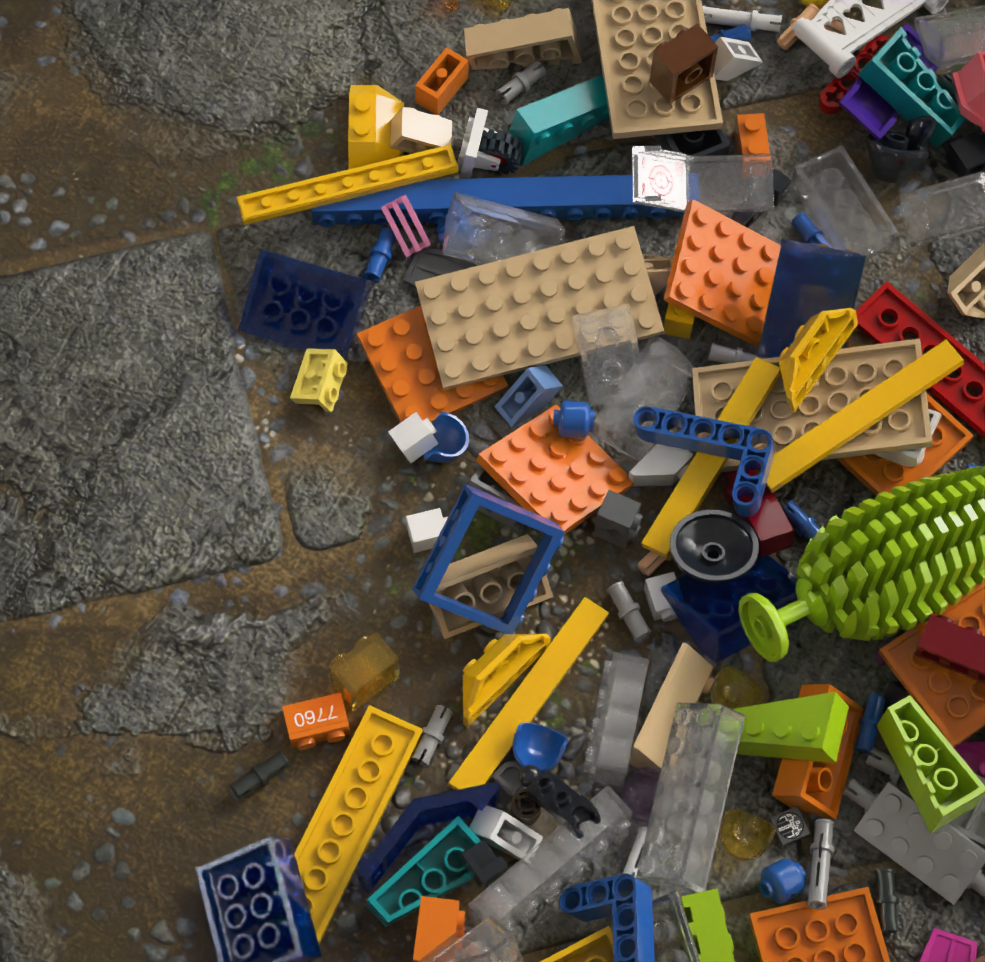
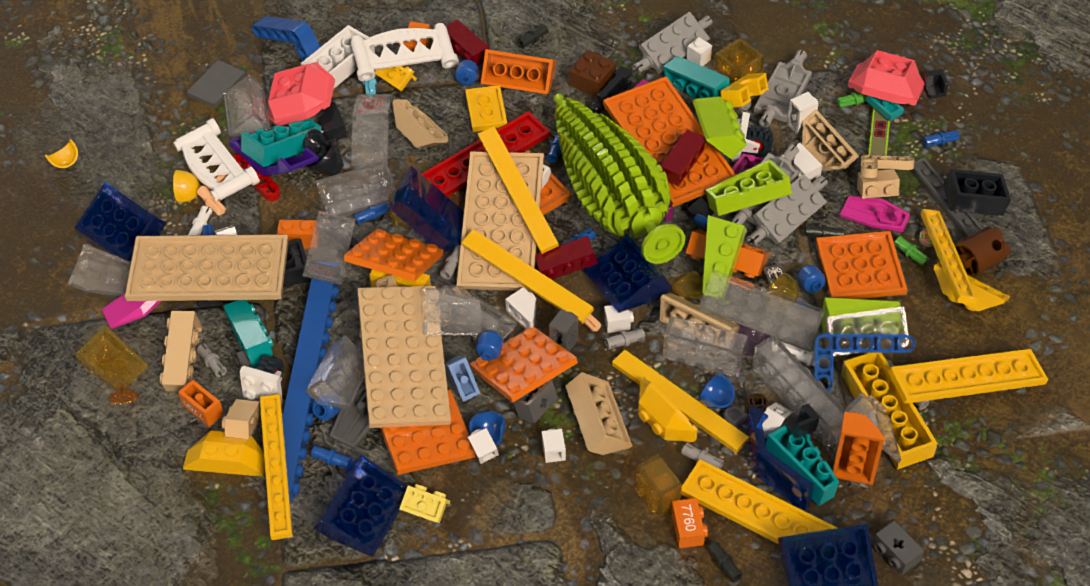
camera: 80 degrees left, 15 degrees down
bright pink tile [381,194,431,257] -> none
blue window [412,484,565,634] -> none
black plate [519,764,601,839] -> none
blue beam [633,406,774,517] -> none
reddish brown brick [649,23,718,104] -> none
black dish [670,510,759,584] -> none
yellow wedge [779,308,858,412] -> none
light grey pin [807,819,834,910] -> none

